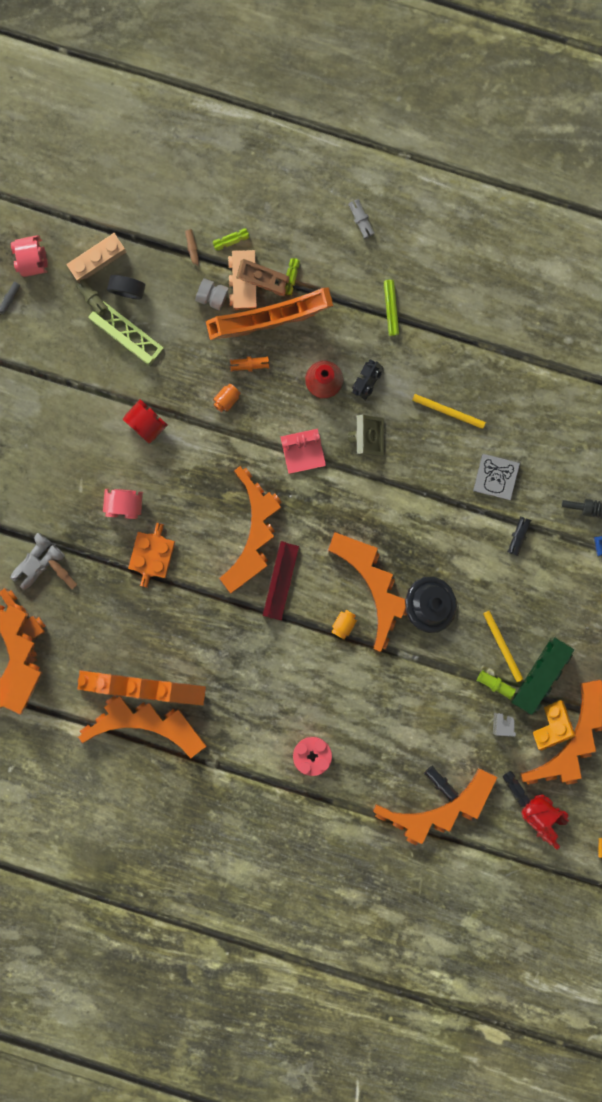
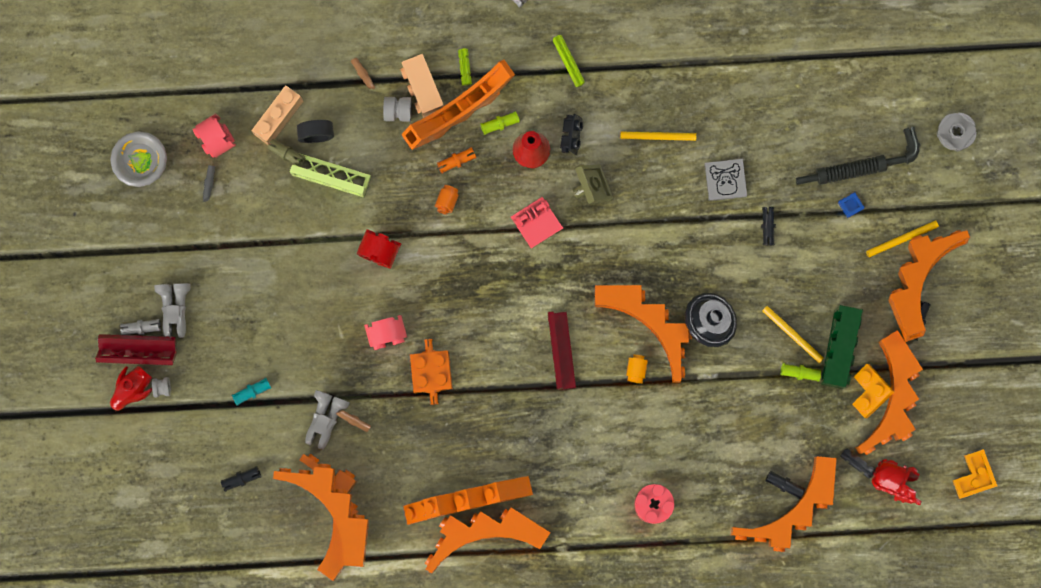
camera: 15 degrees left, 5 degrees down
lime axle [213,228,249,251] -> none
orange arch [219,466,282,594] -> none
medium nougat plate [236,259,290,296] -> none
light grey hinge [493,713,516,736] -> none
none -> lime pin [480,111,520,135]

